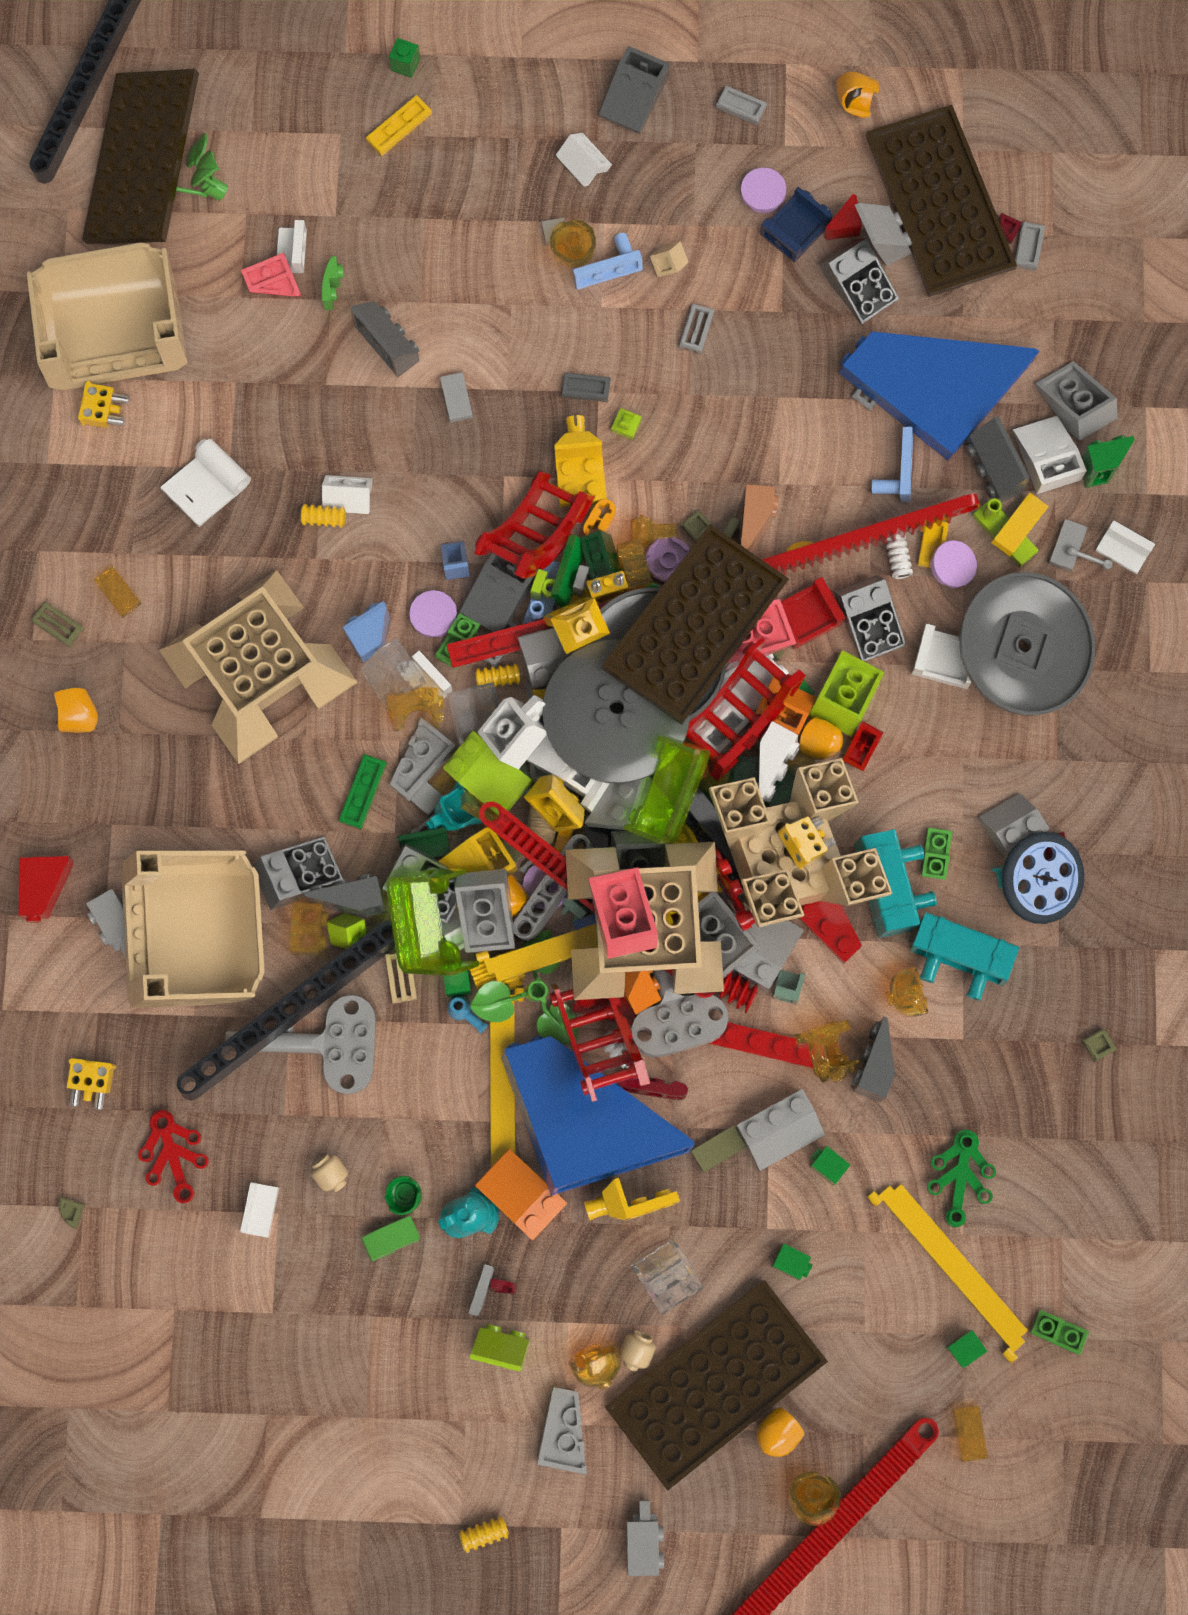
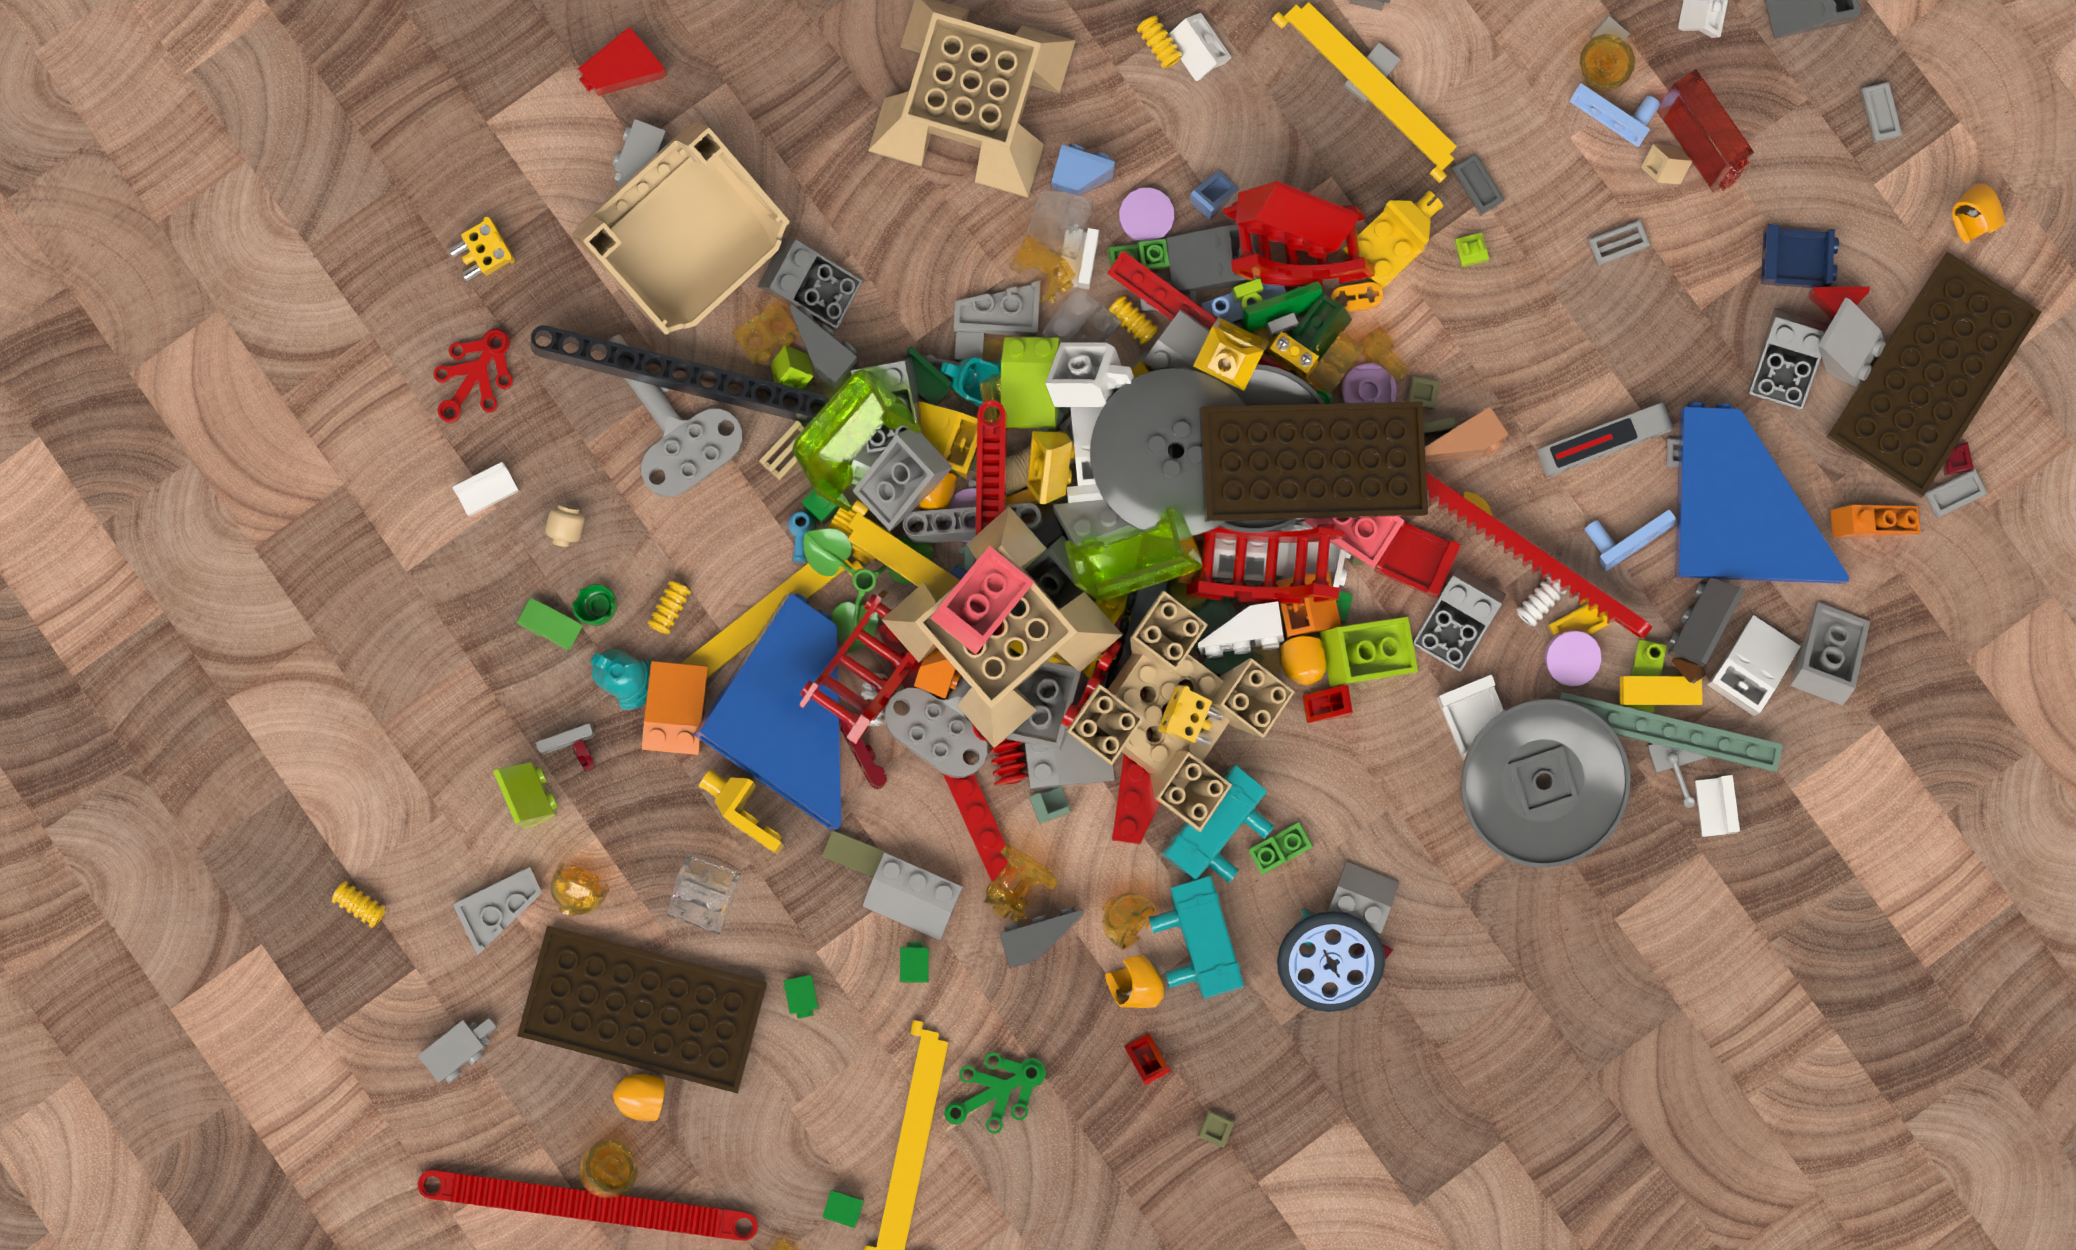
camera: 50 degrees right, 5 degrees up
olive tile [59,1197,85,1229] -> none
green tile [338,754,387,830] -> none
tan head [619,1330,656,1371] -> none
lavender tile [740,167,786,213] -> none
green slope [1081,435,1135,488] -> none
none -> yellow piece [647,580,691,635]
none -> light orange piece [1105,954,1164,1008]
none -> red slope [1124,1033,1170,1085]
none -> red slope [1235,181,1359,258]
none -> yellow piece [1272,2,1457,183]
none -> beam [1536,403,1674,477]
none -> sand green plate [1559,692,1783,773]
none -> clear red window [1657,69,1754,192]
none -> reddish brown slope [1671,657,1706,684]
none -> orange slope [1830,505,1921,538]

